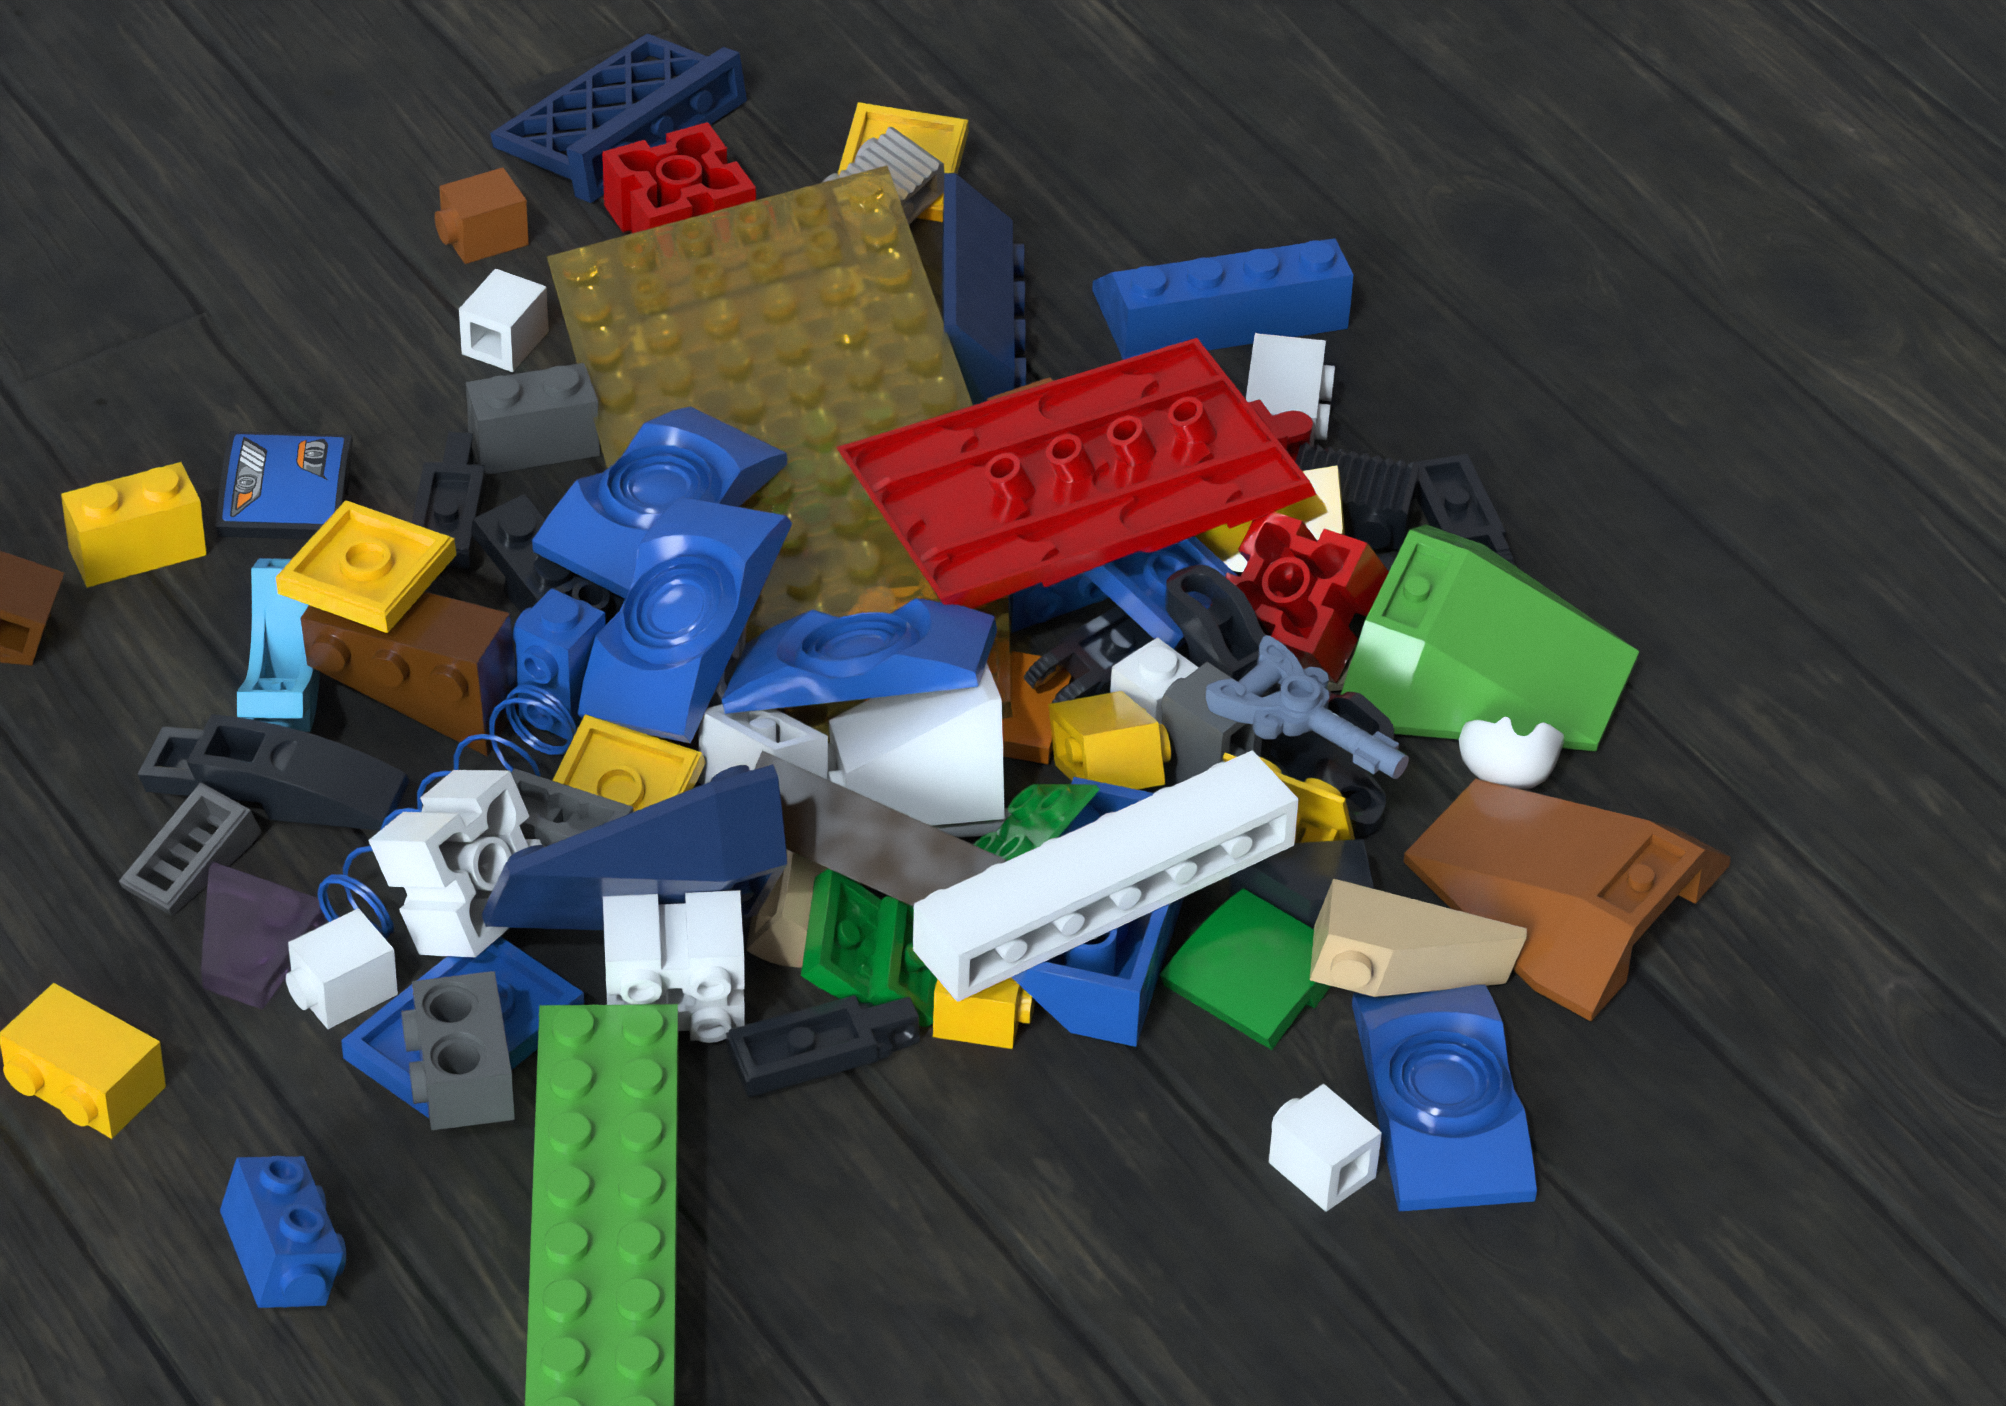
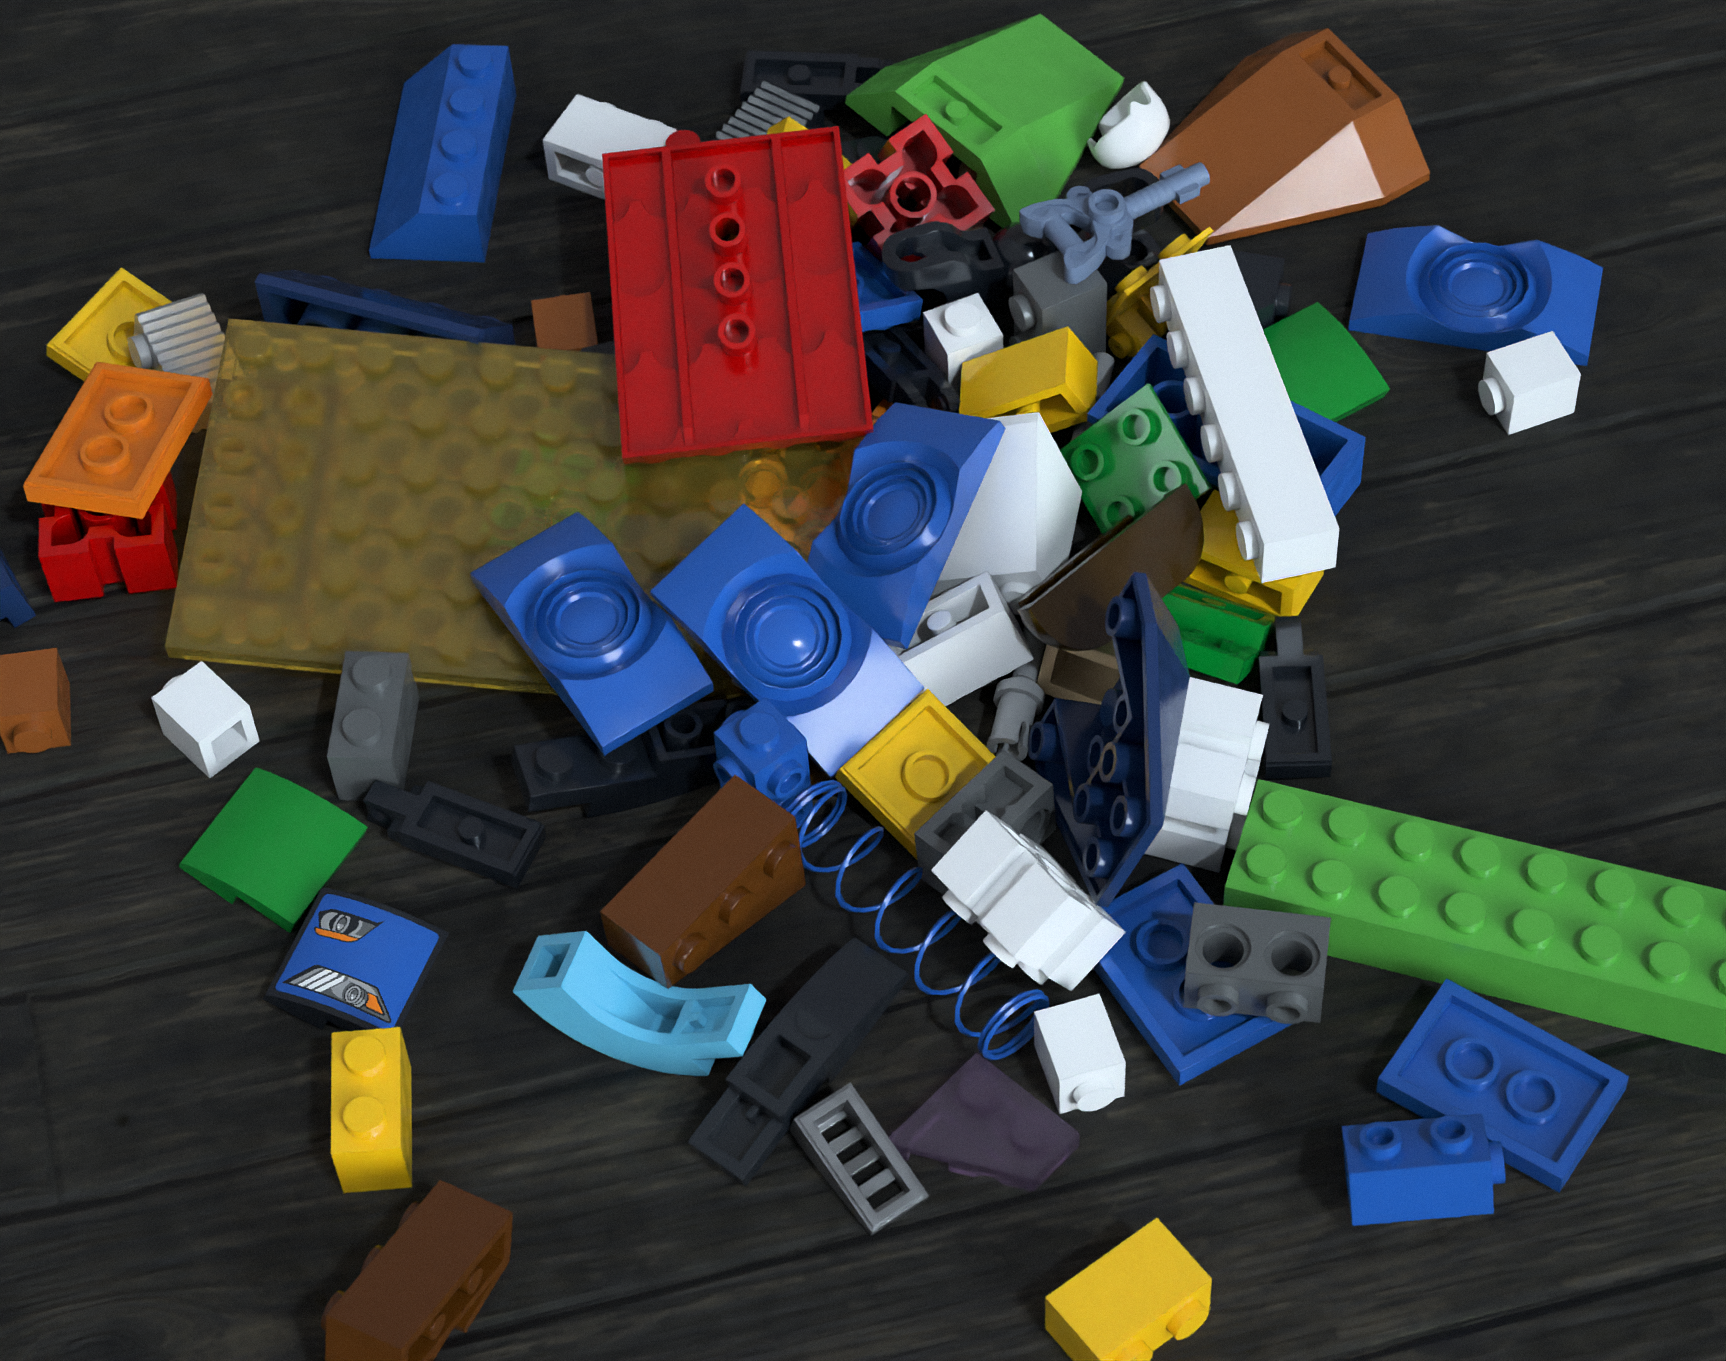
camera: 65 degrees left, 10 degrees up
yellow plate [275,500,456,633] -> none
tan slope [1310,879,1527,997] -> none
none -> orange tile [23,362,213,519]
none -> green slope [179,767,368,933]
none -> blue plate [1376,978,1629,1193]

